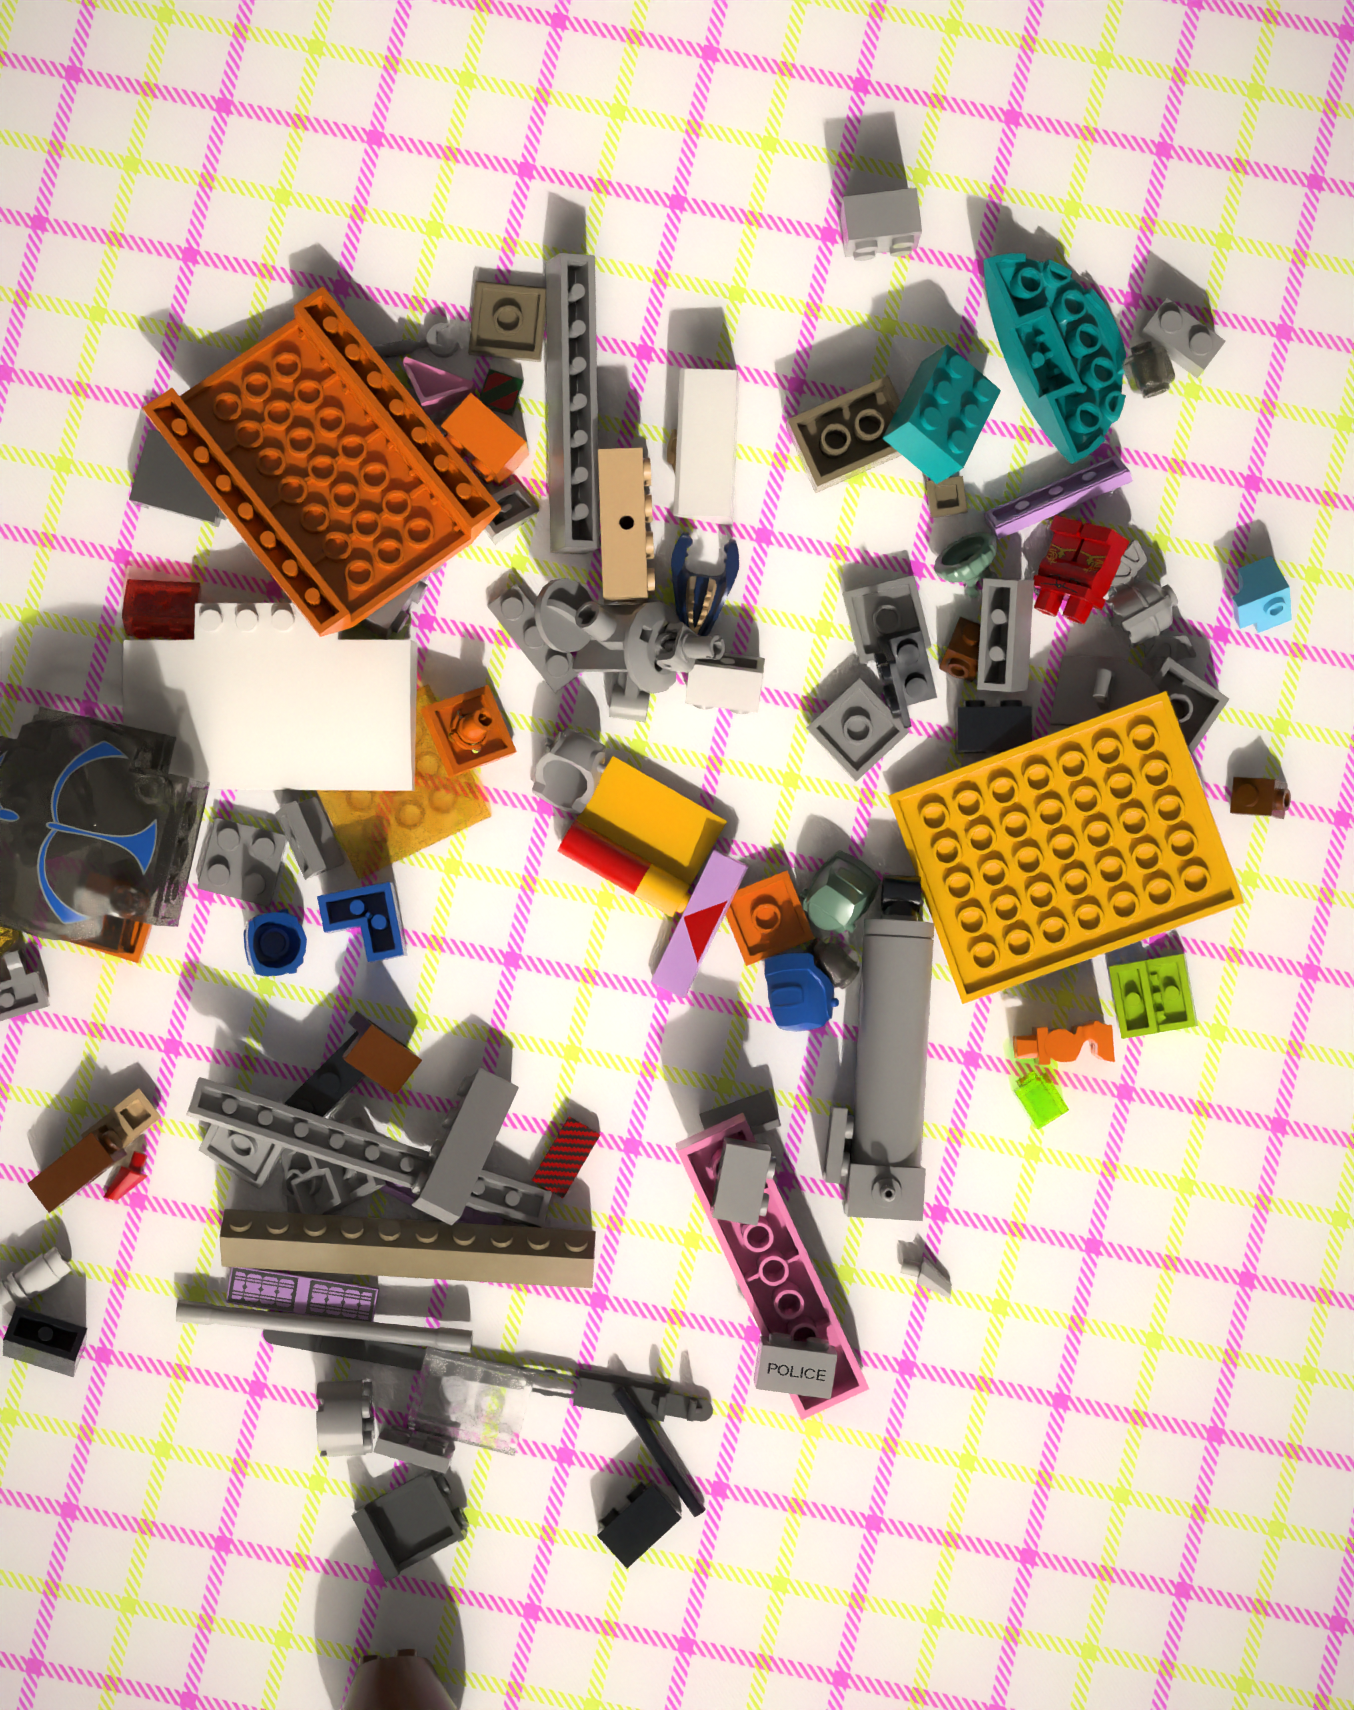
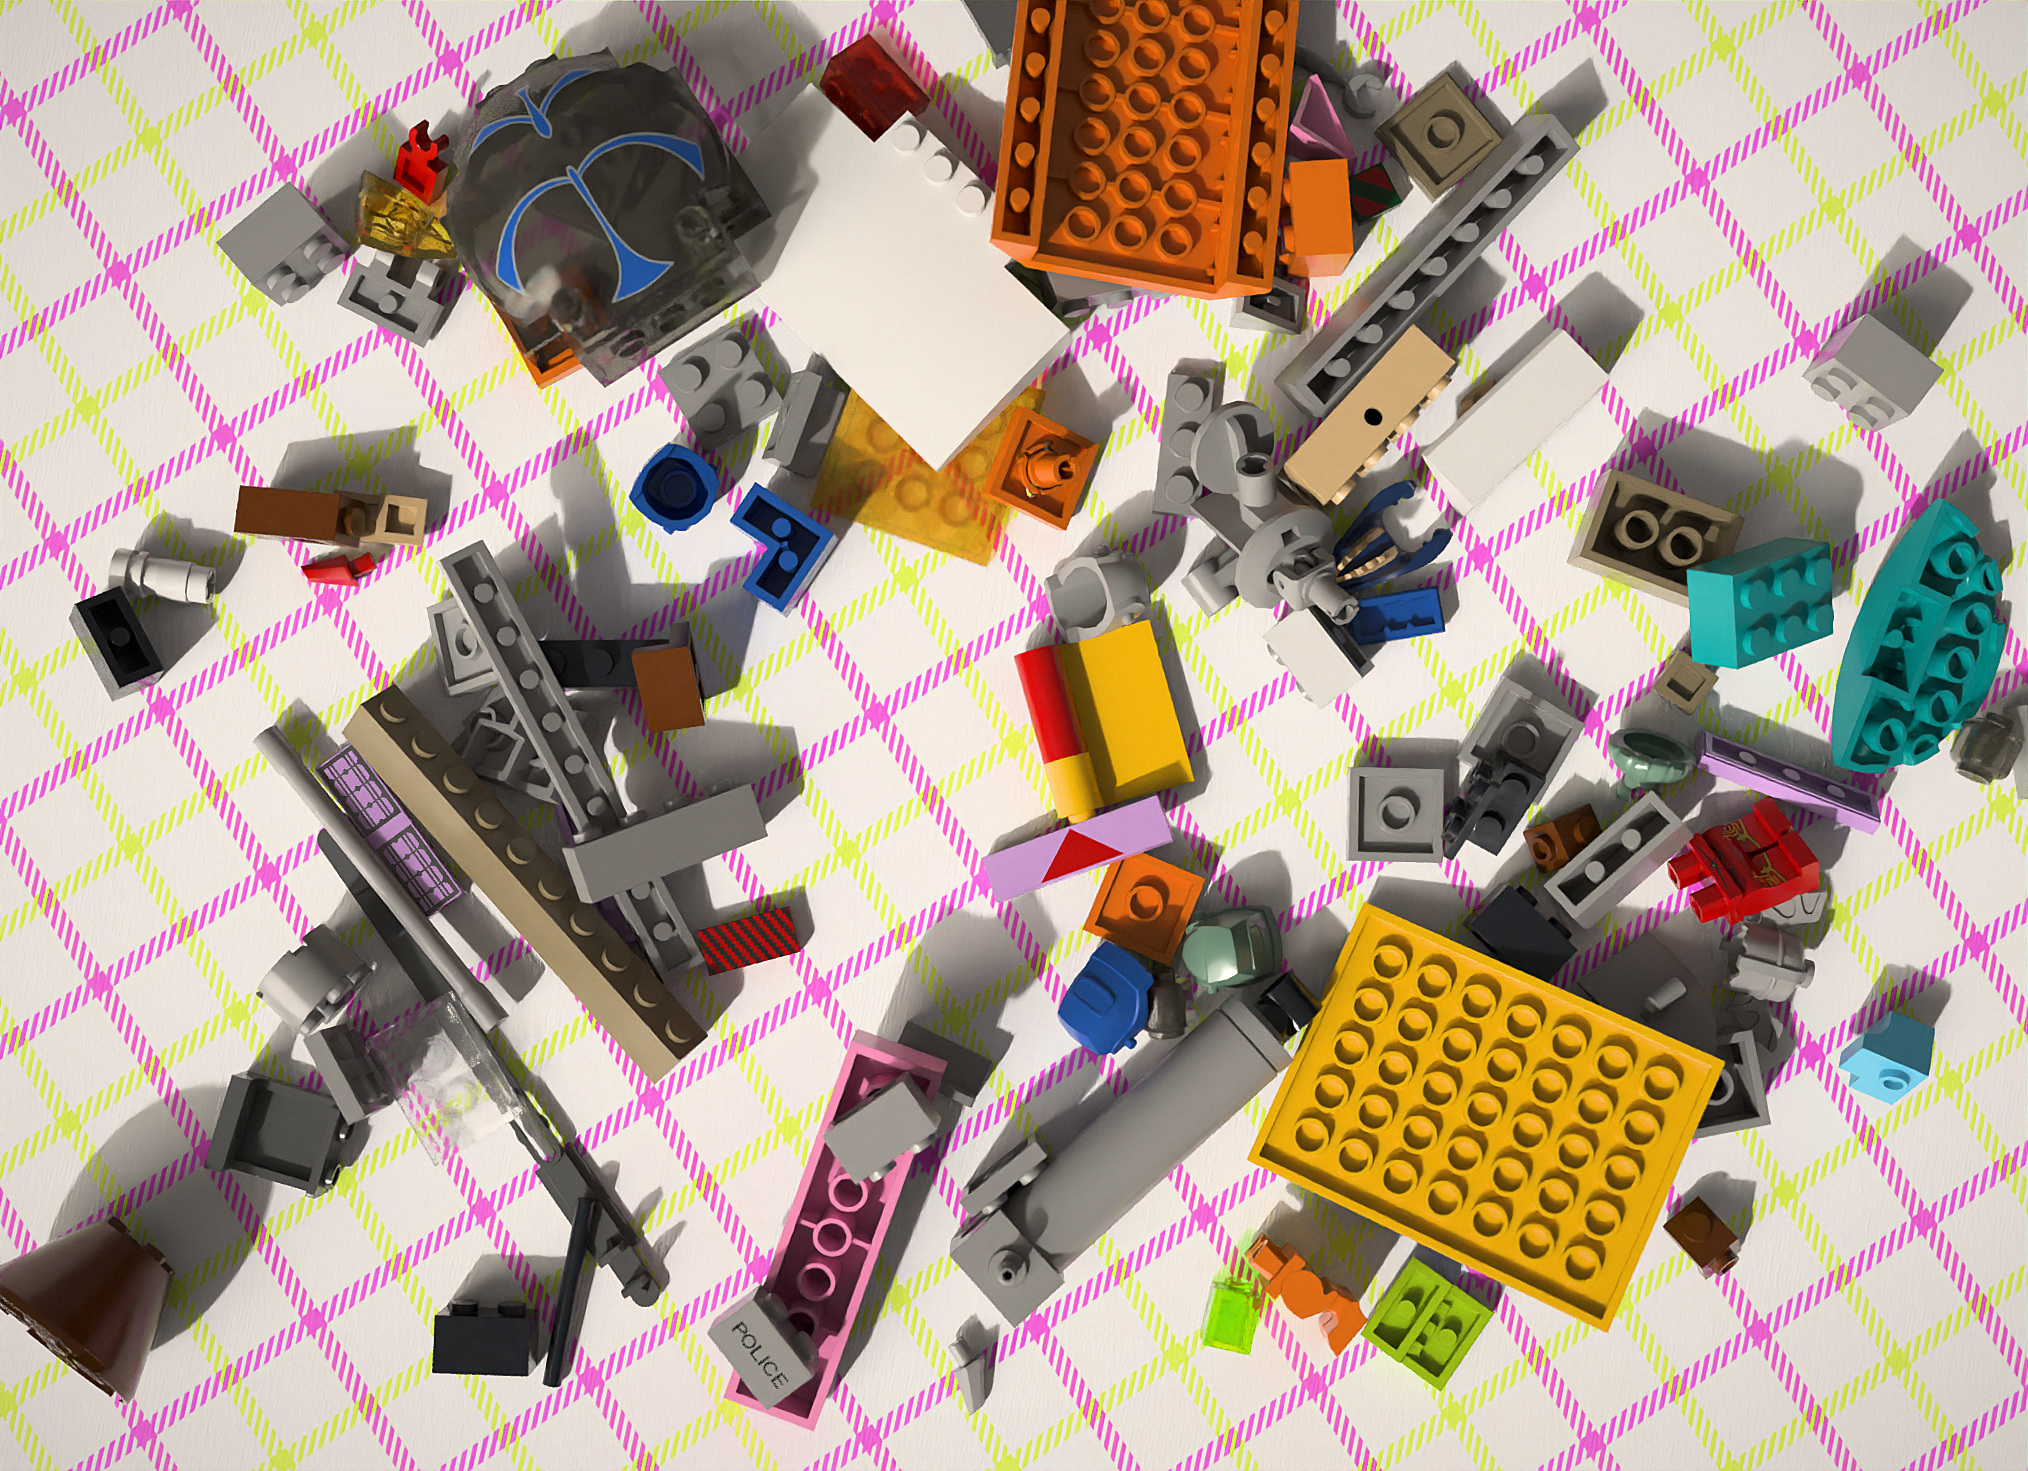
camera: 40 degrees right, 0 degrees up
none -> blue plate [1347,585,1446,647]

